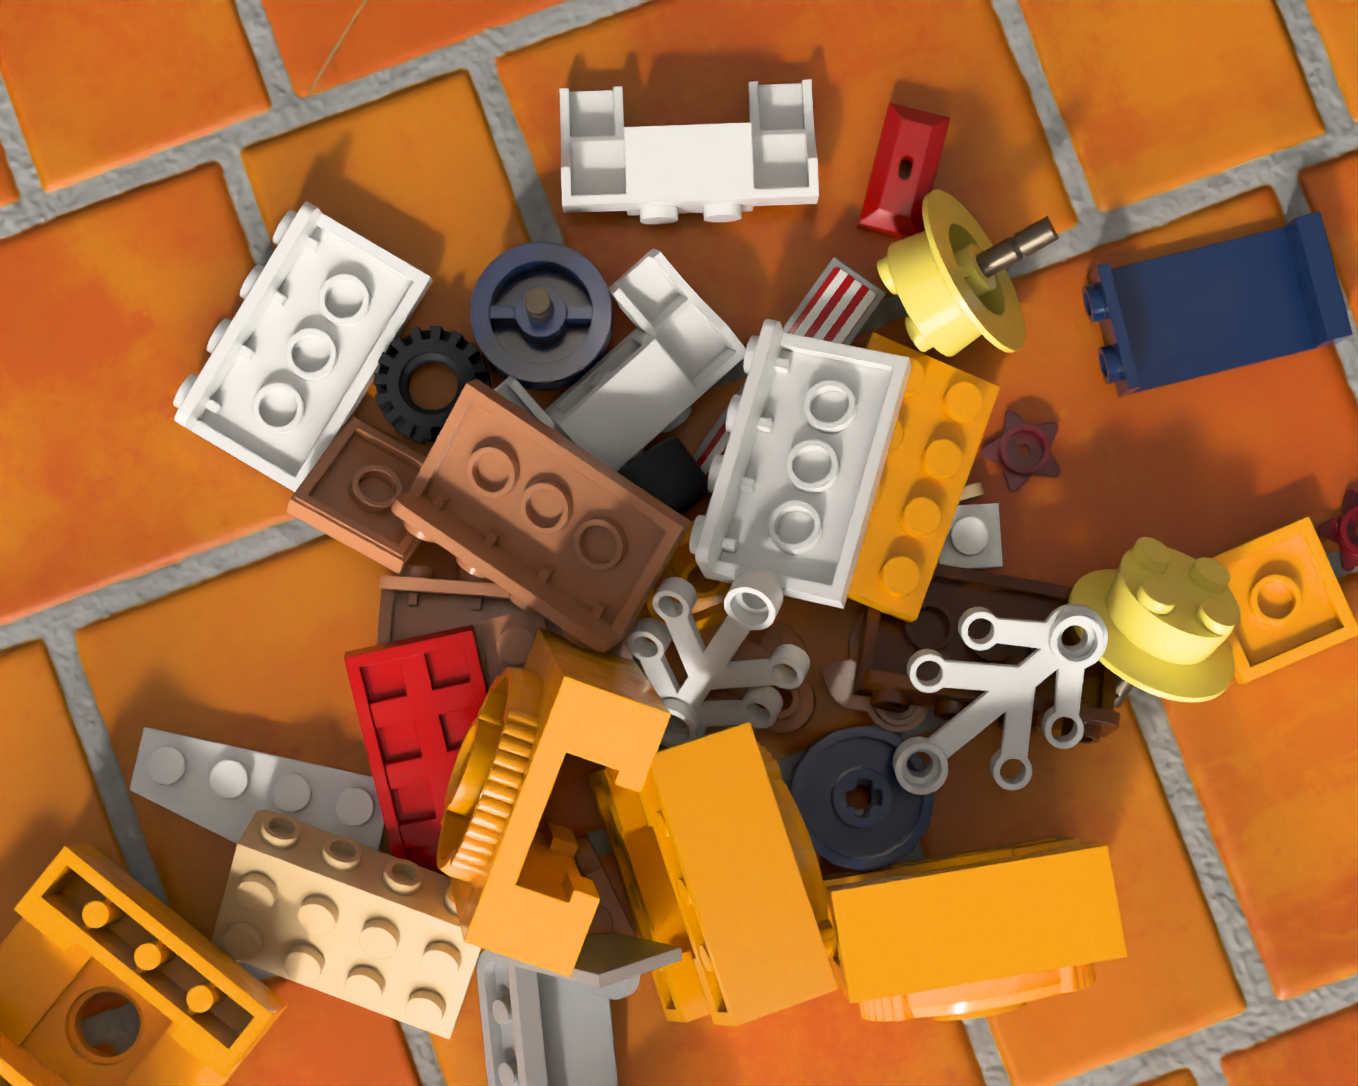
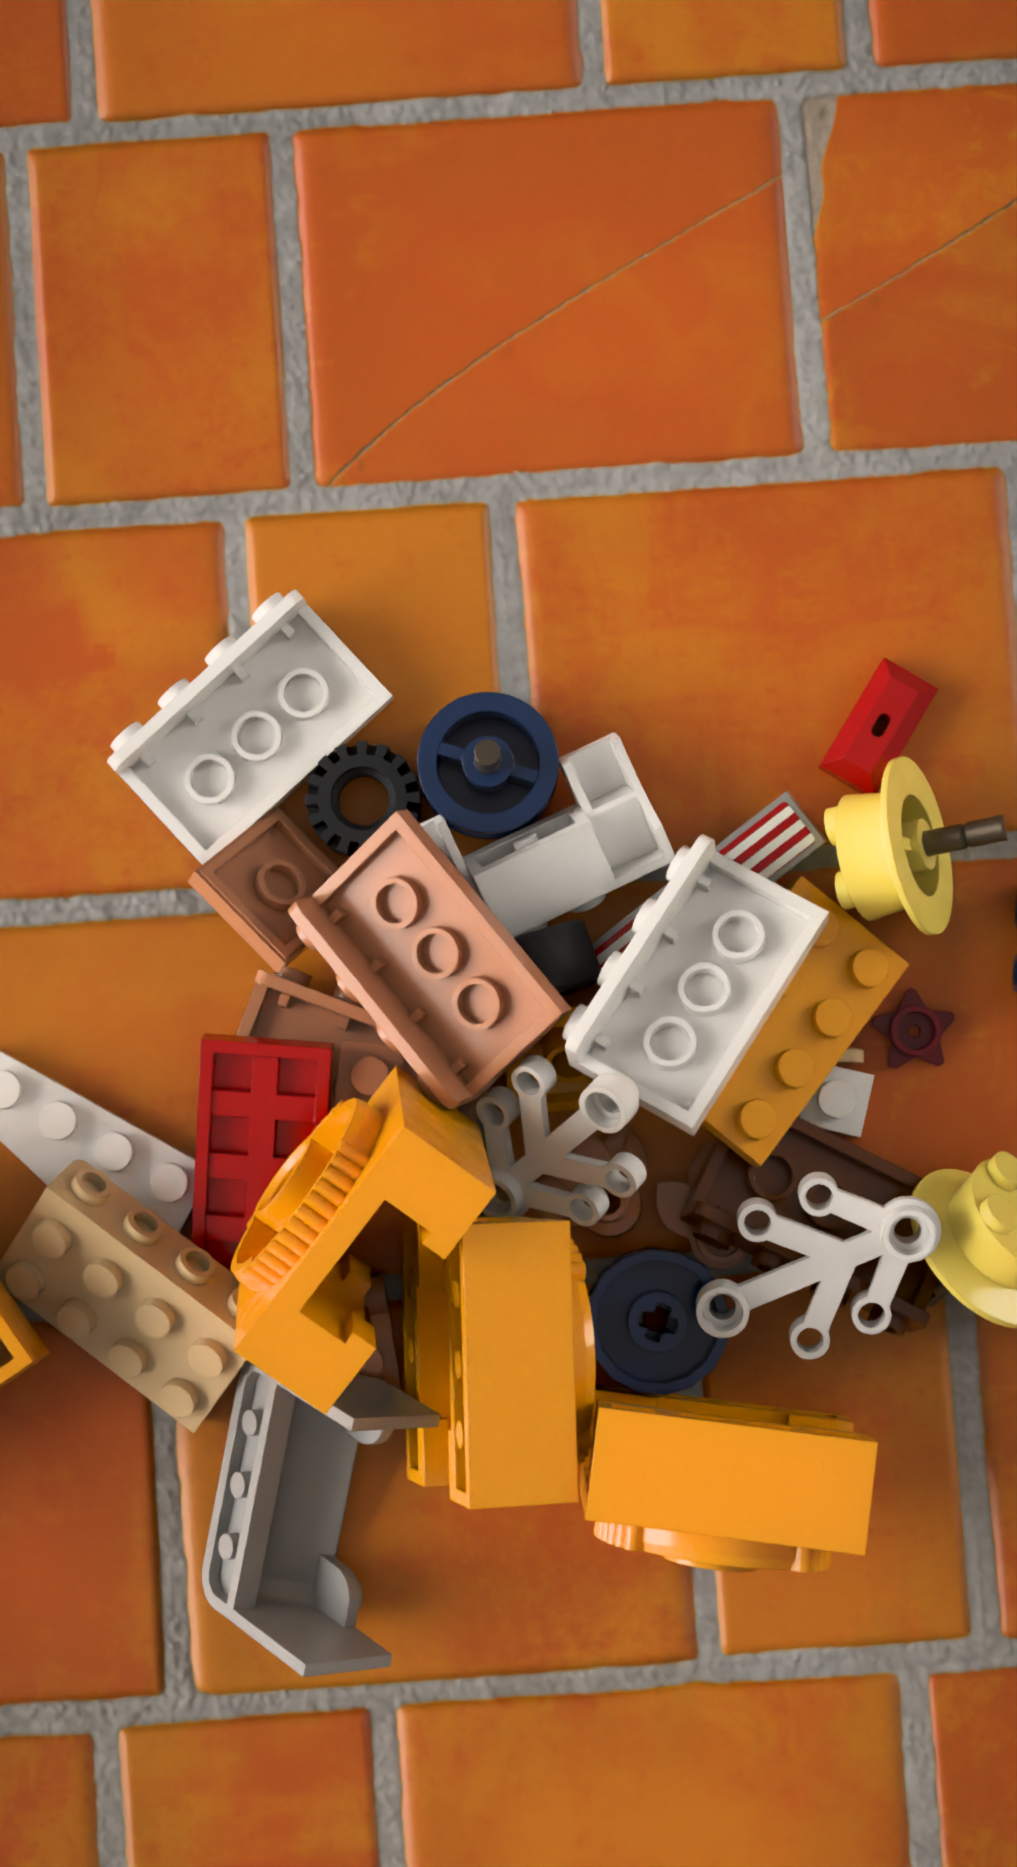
camera: 20 degrees right, 0 degrees up
white bracket [559,79,819,225] -> none

